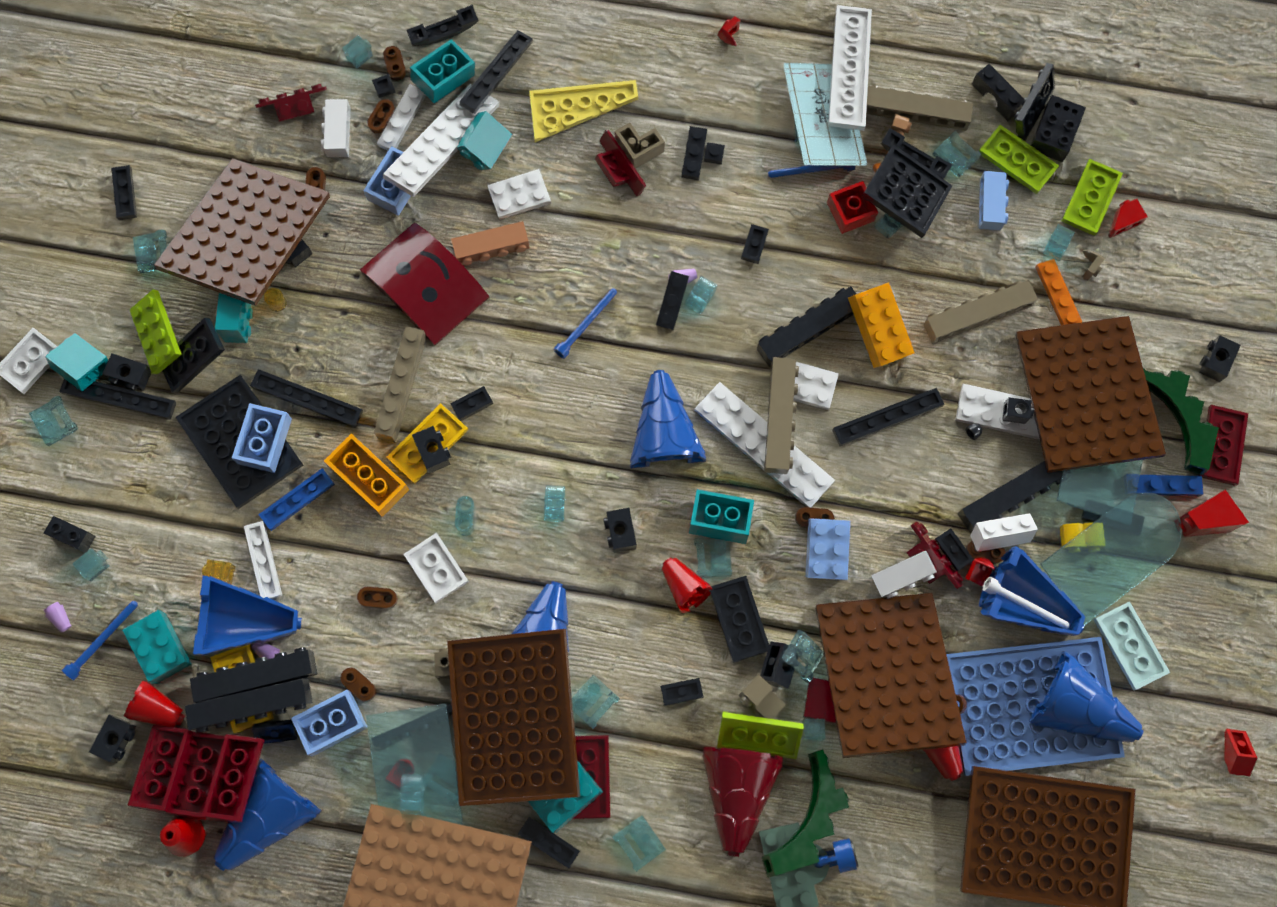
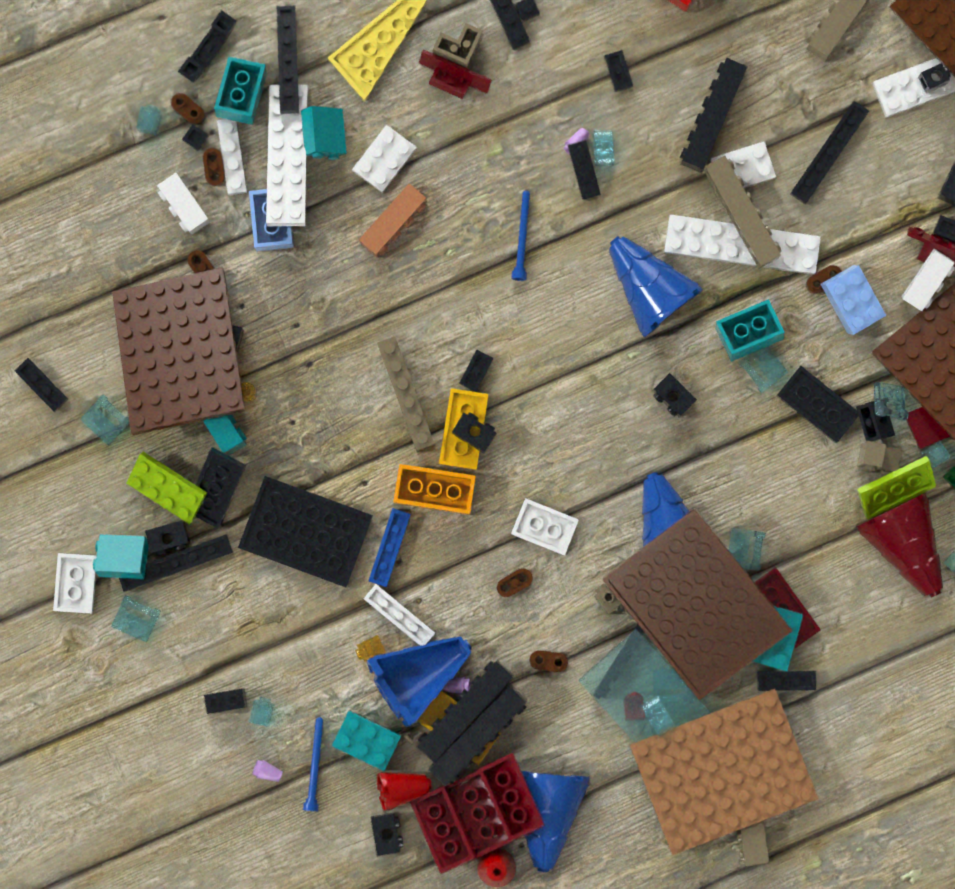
camera: 30 degrees left, 10 degrees up
light blue brick [232,403,292,473] -> none
black plate [250,369,363,428] -> none
black plate [252,719,298,744] -> none
dark red bracket [255,84,327,121] -> none
light blue brick [291,690,368,756] -> none
dark red slope [360,222,490,346] -> none
clear light blue beam [455,496,476,536] -> none
clear light blue beam [544,485,565,522] -> none
clear light blue plate [612,815,666,871] -> none
black plate [660,678,704,706] -> none
red cone [662,558,713,613] -> none
light orange brick [848,282,915,368] -> none
black hinge [965,424,983,440] -> none

